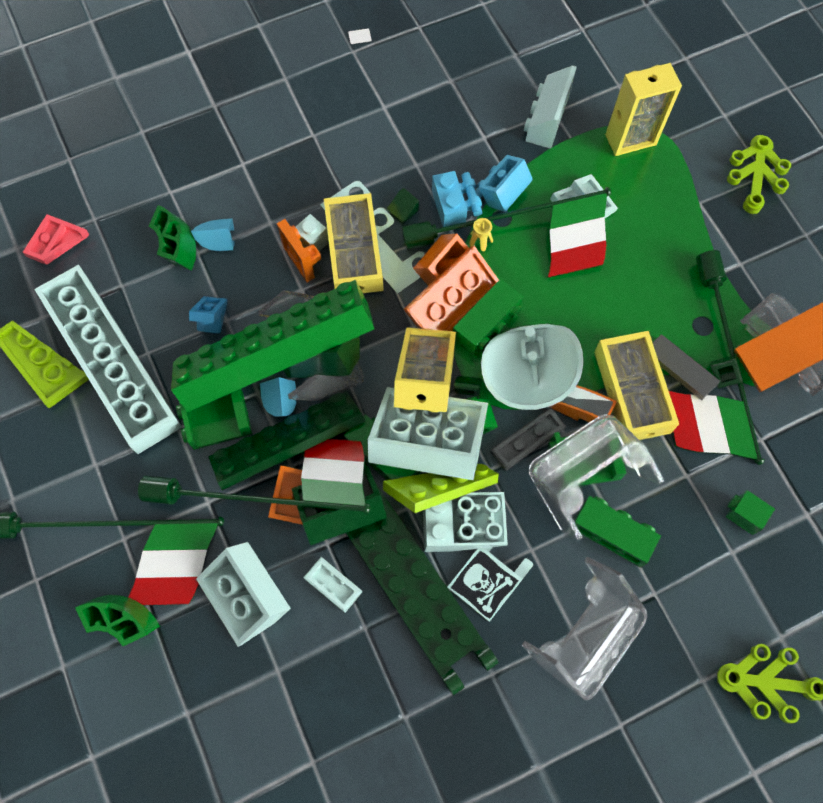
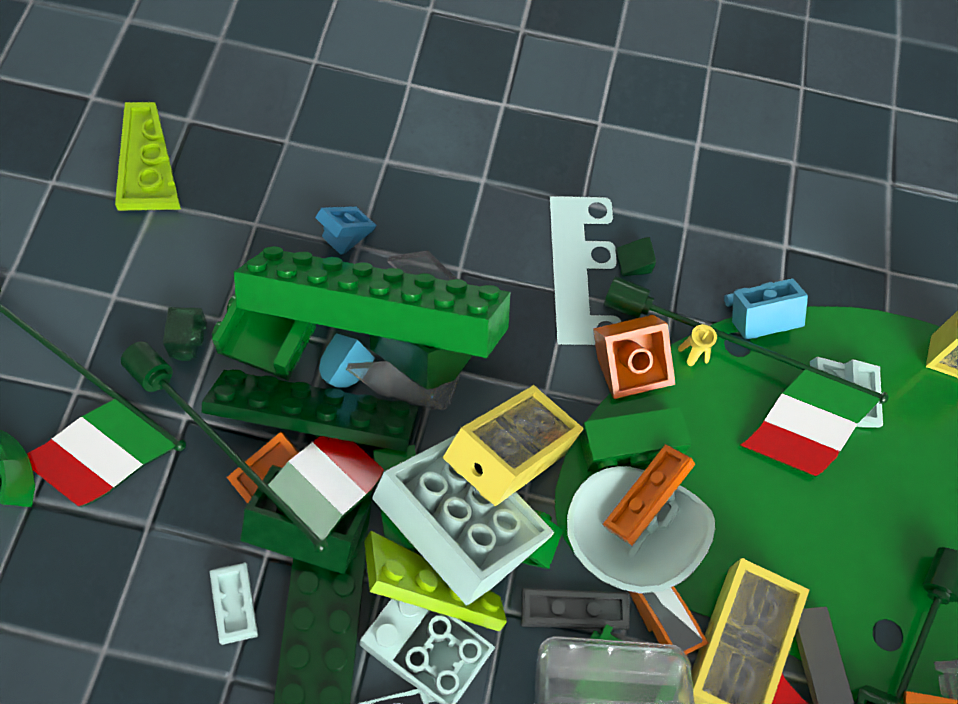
camera: 30 degrees right, 5 degrees down
coral wing [23,214,89,265] -> none
light aqua brick [34,265,182,454] -> none
green brick [148,205,196,271] -> none
medium azure brick [191,218,235,251] -> none
light aqua slope [196,542,291,647] -> none
orange hinge [277,219,321,282] -> none
light aqua brick [296,214,329,251] -> none
clear brick [324,193,384,293] -> none
white sticker [348,29,372,44] -> none
tile [404,246,499,331] -> none
medium azure brick [432,171,482,227] -> none
dark green slope [454,376,482,396] -> none
light aqua slope [524,66,577,148] -> none
none -> clear green brick [163,307,207,361]
none -> orange tile [603,444,695,546]

